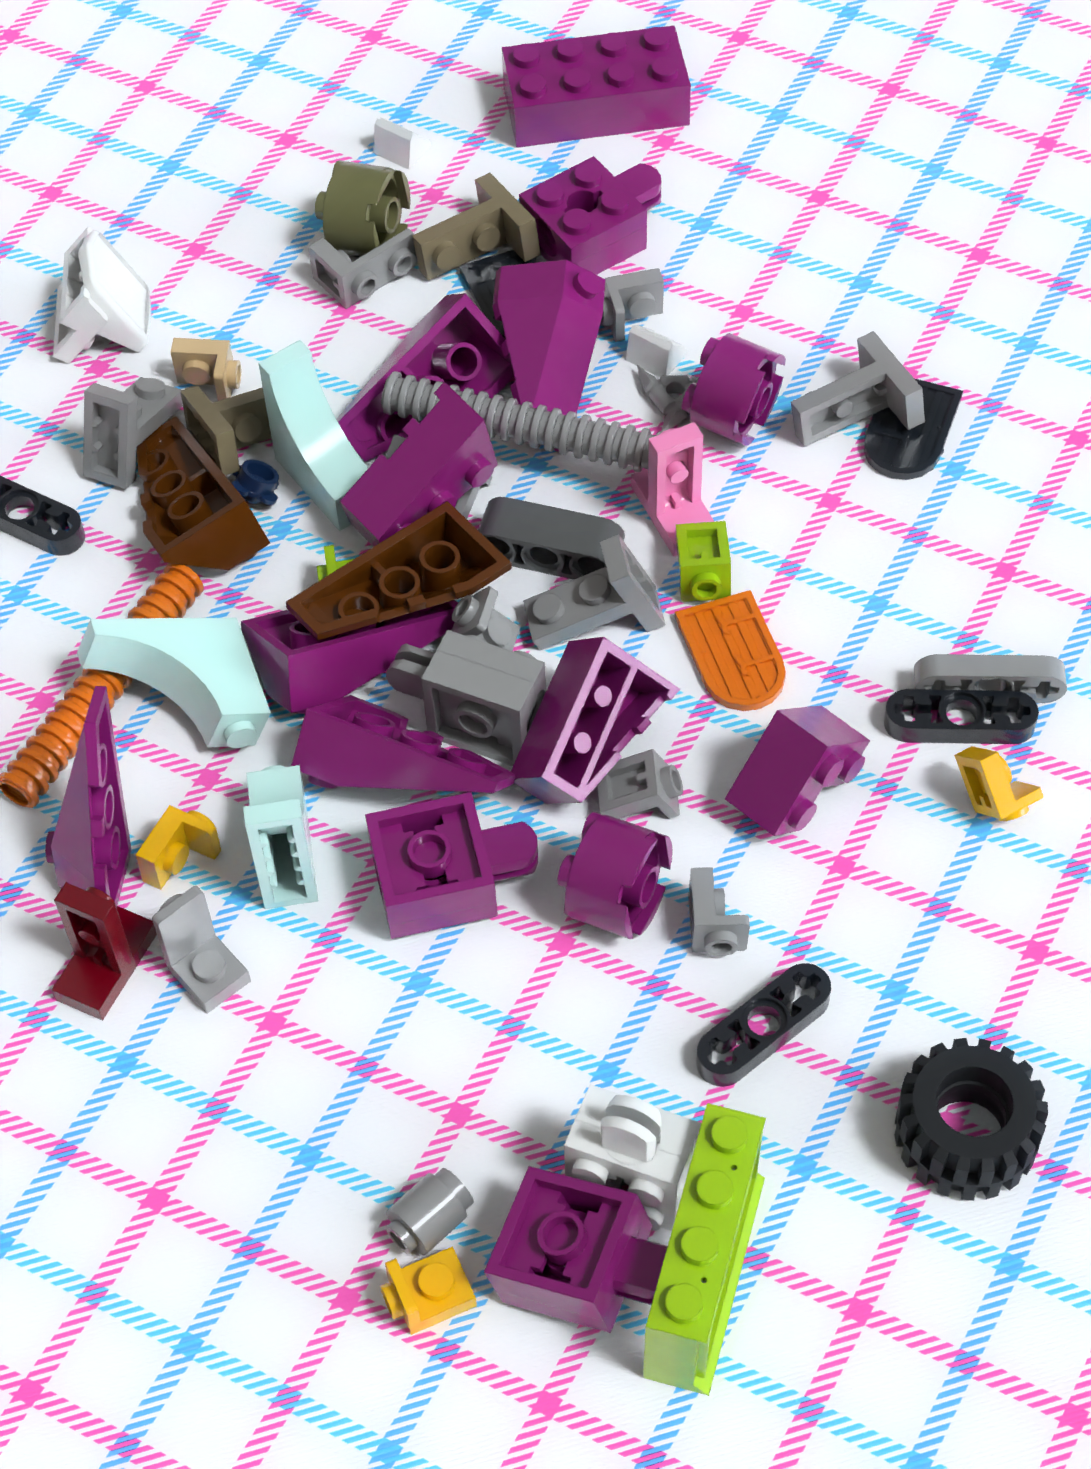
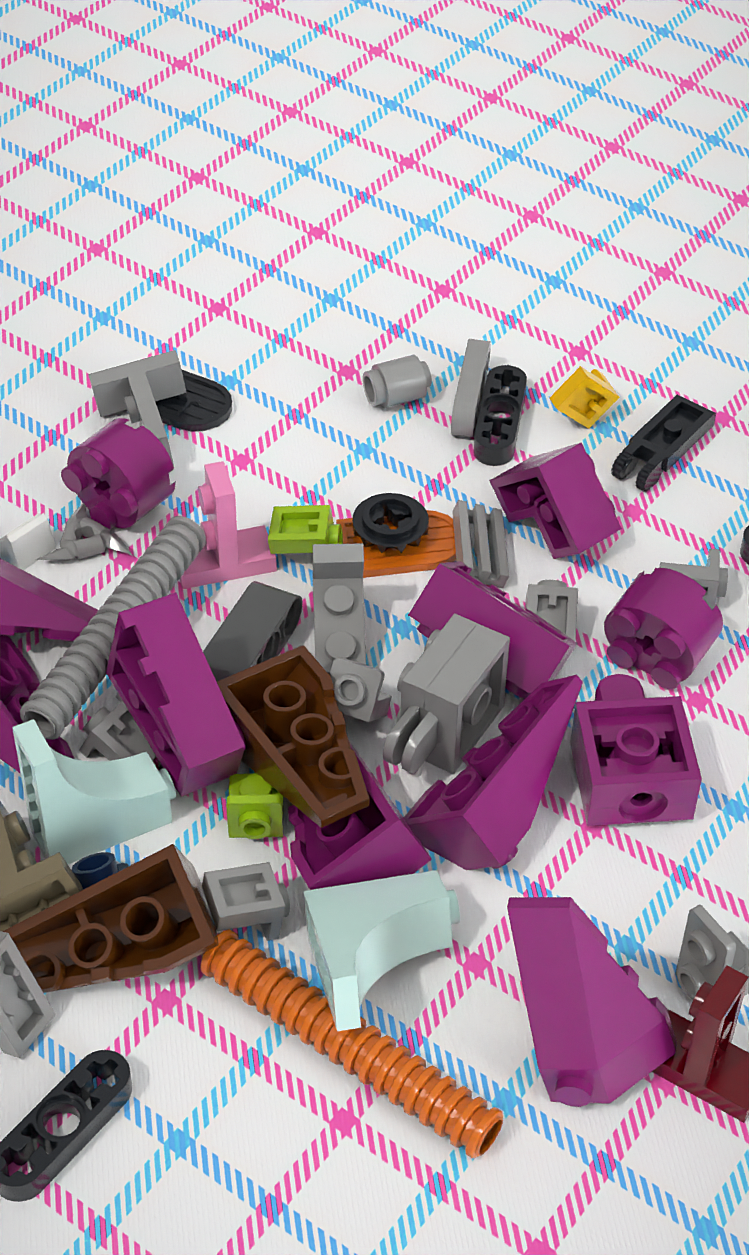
camera: 85 degrees left, 10 degrees down
light aqua arch [243,765,319,909] -> none
none -> light grey bracket [202,862,290,941]
none -> black gear [352,493,429,554]
none -> light grey brick [362,354,432,408]
none -> light grey tile [452,500,509,588]
none -> black hinge [611,394,716,492]

